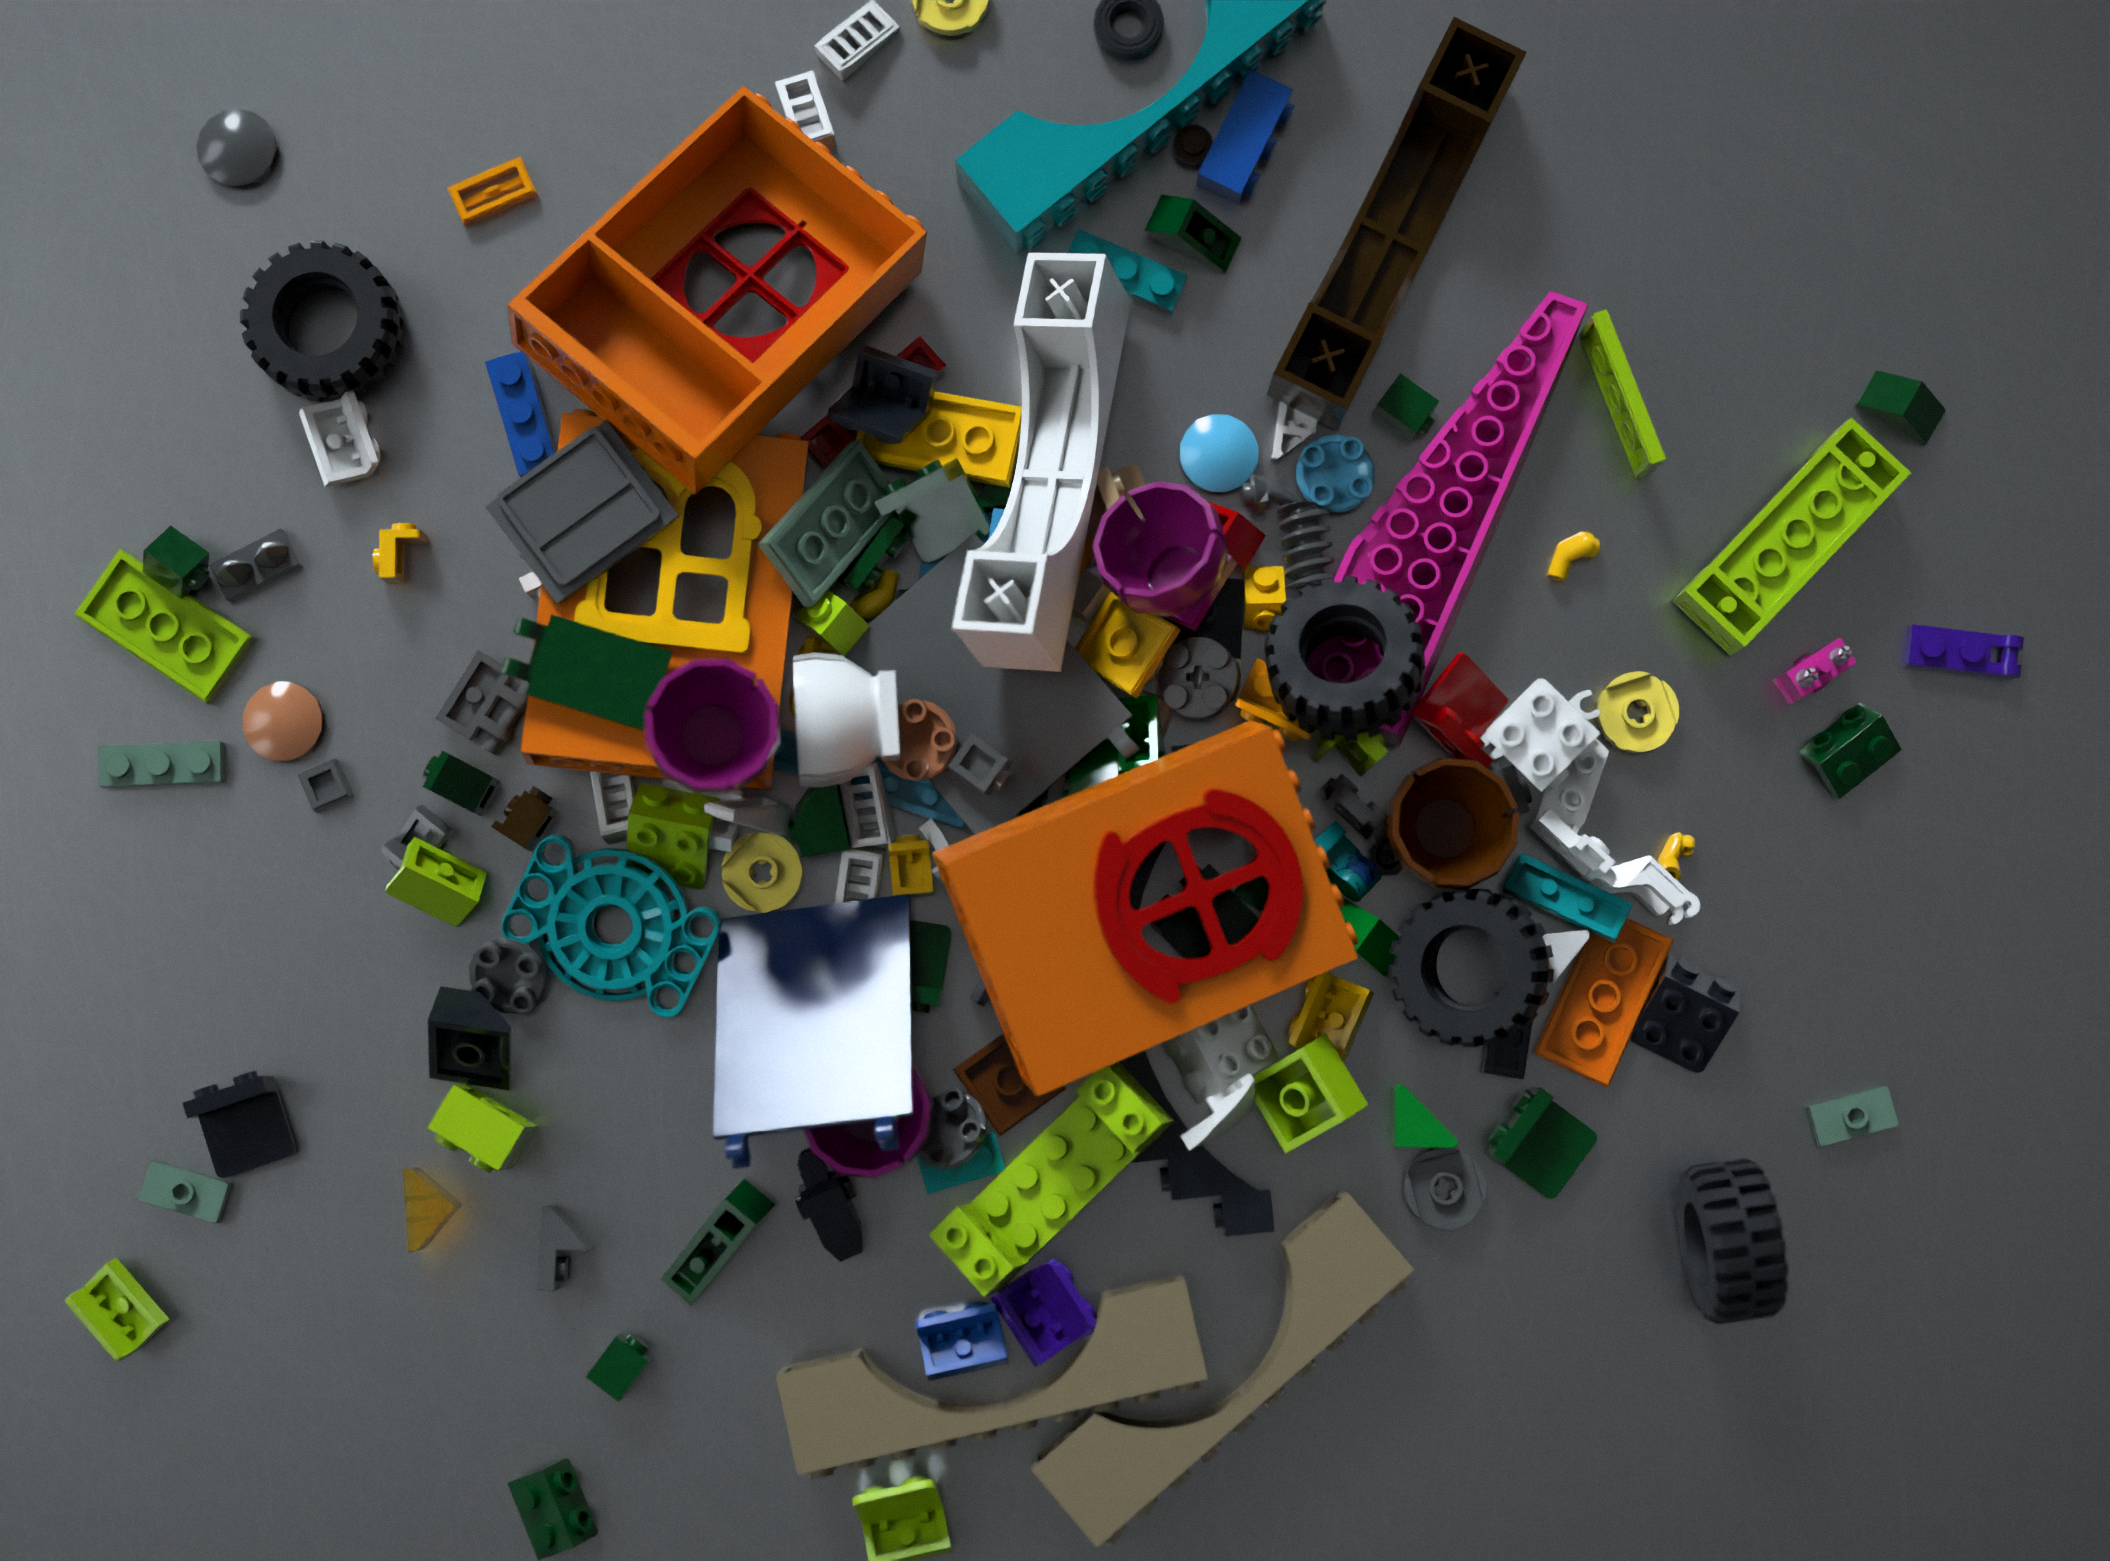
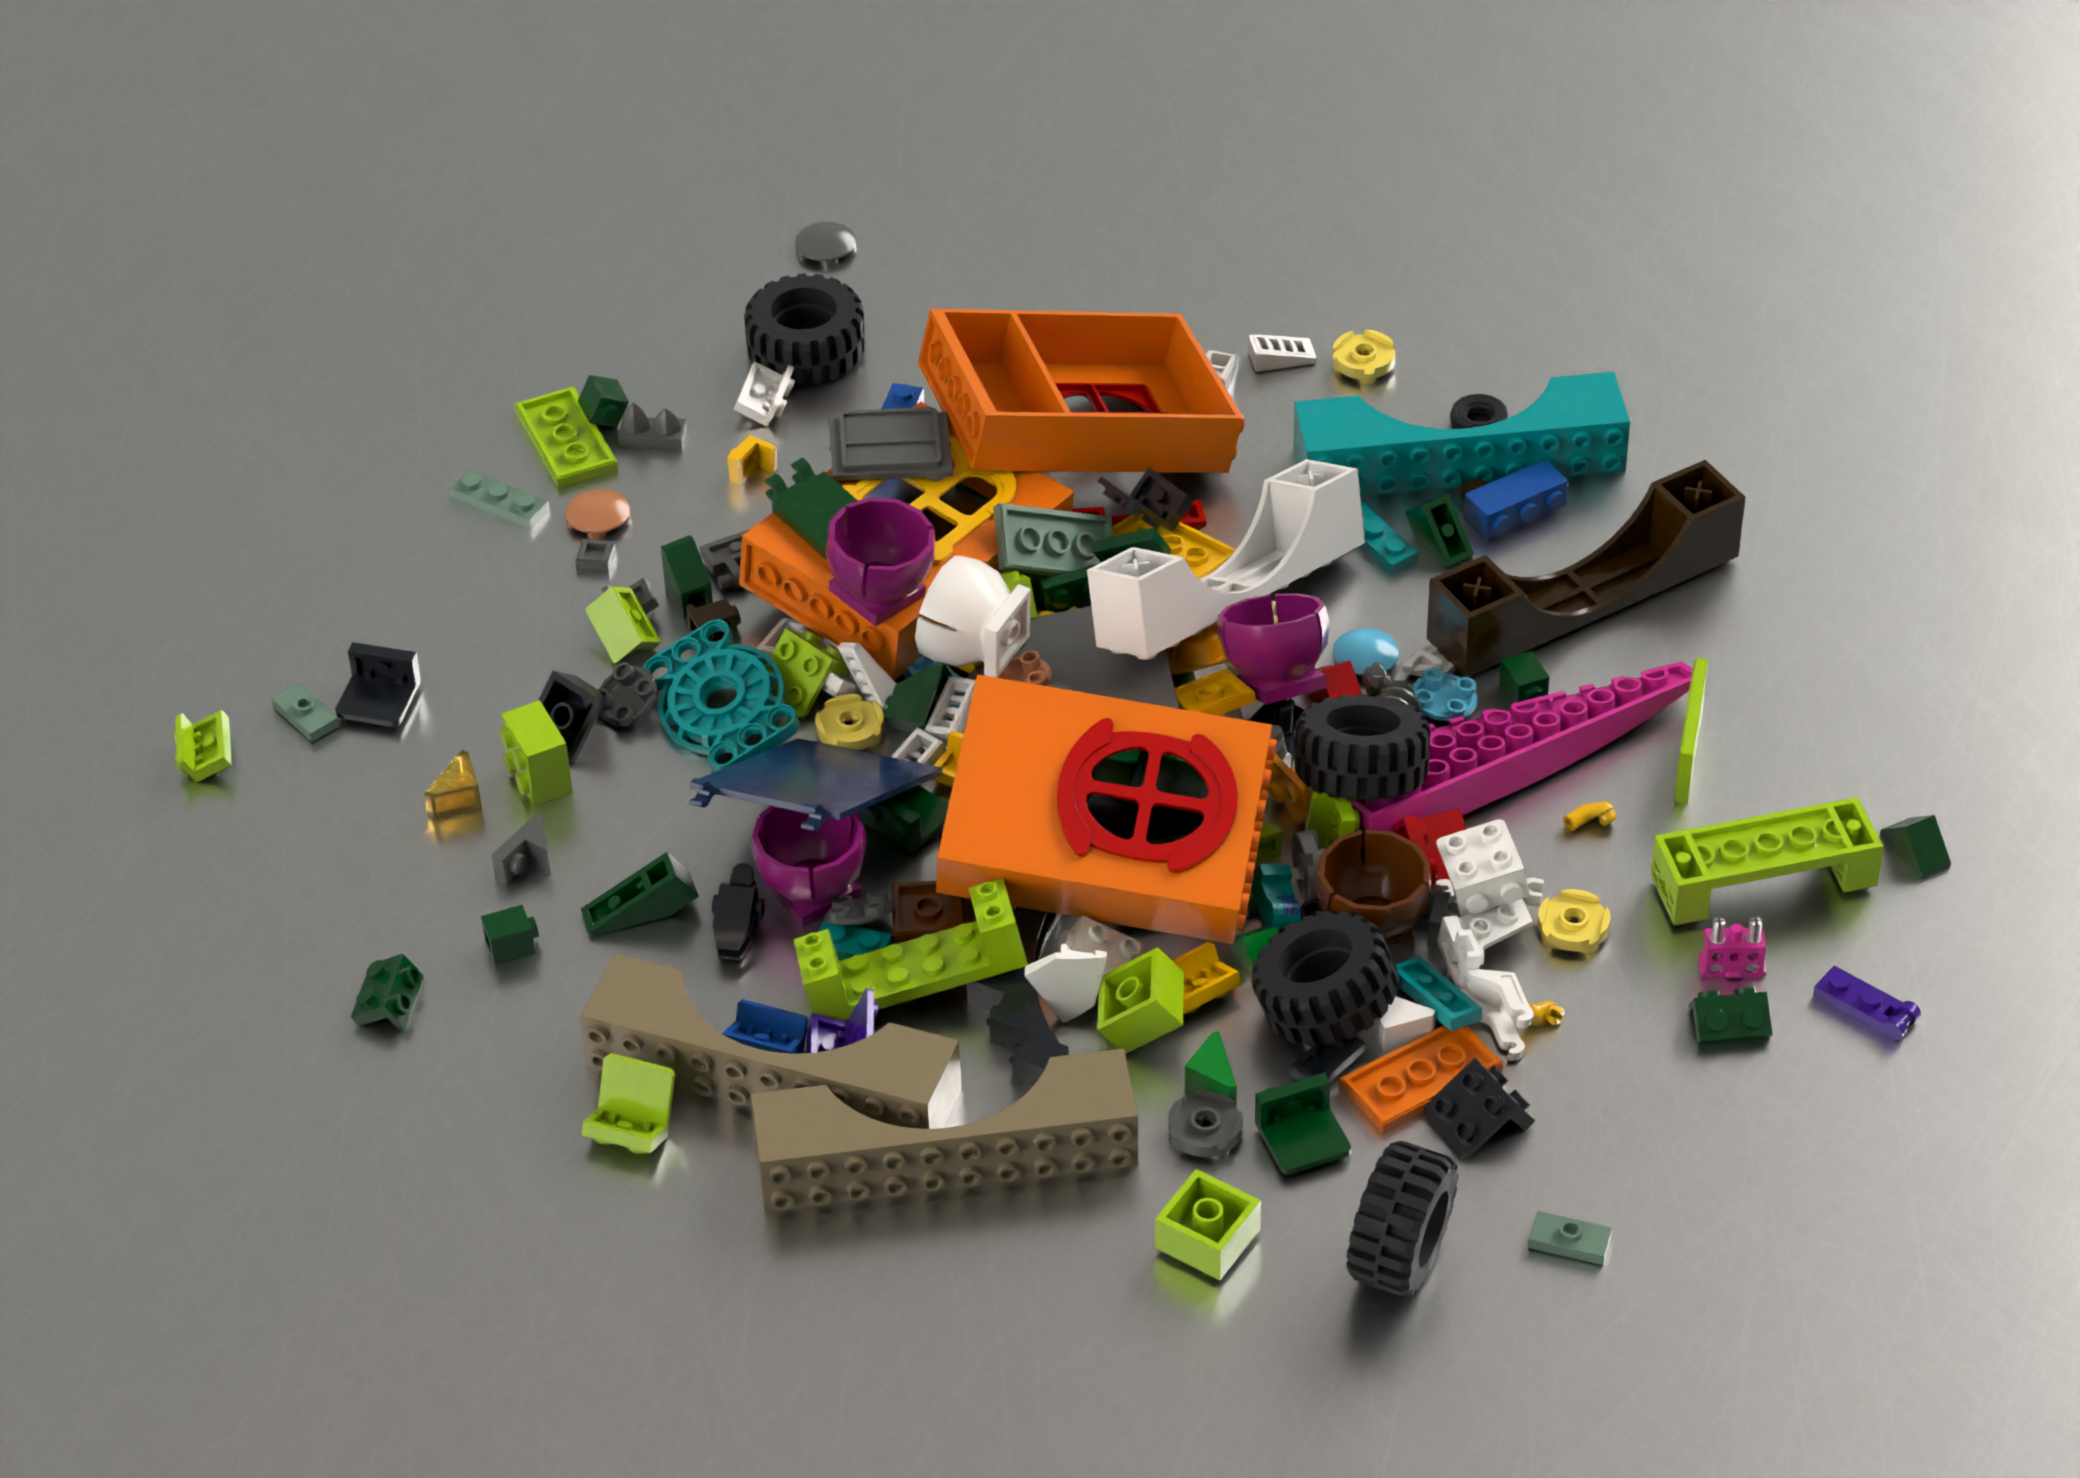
camera: 35 degrees right, 40 degrees down
none -> lime brick [1155,1169,1261,1280]

